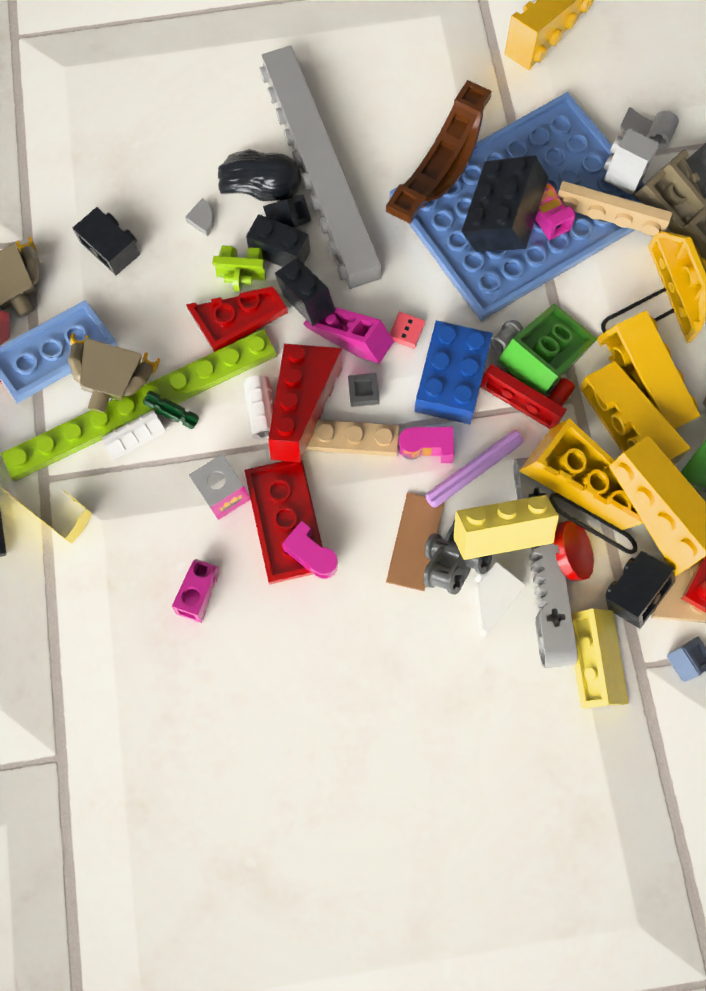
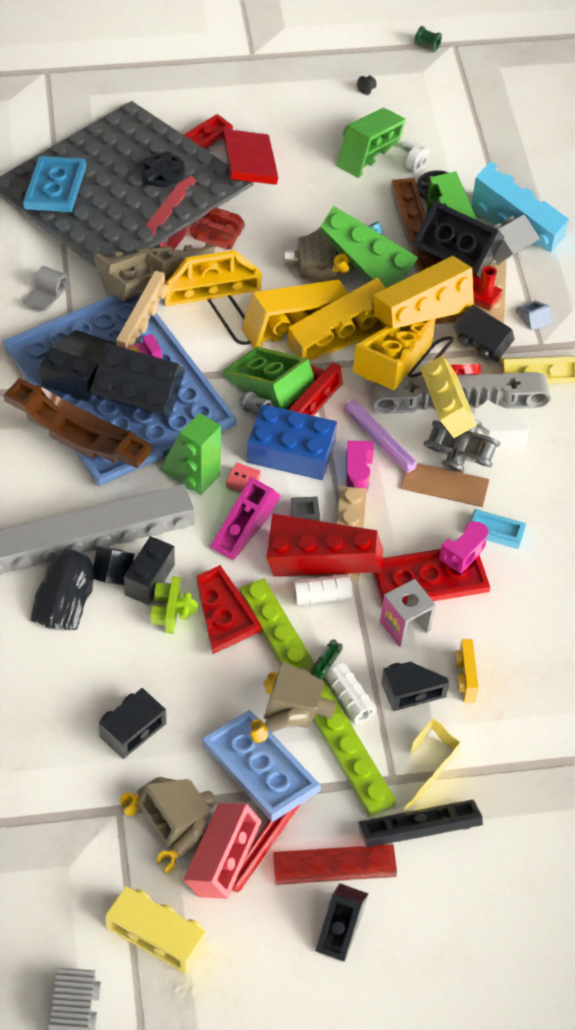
camera: 95 degrees left, 20 degrees down
dark pink leg [172,559,220,623] -> none
light grey tile [185,198,213,236] -> none
black brick [274,258,336,326] -> none
brick [603,128,659,195] -> none
none -> black slope [40,329,116,402]
none -> bright green wedge [160,413,221,495]
none -> black slope [381,661,449,711]
none -> yellow plate [455,639,479,703]
none -> medium azure tile [470,509,526,549]

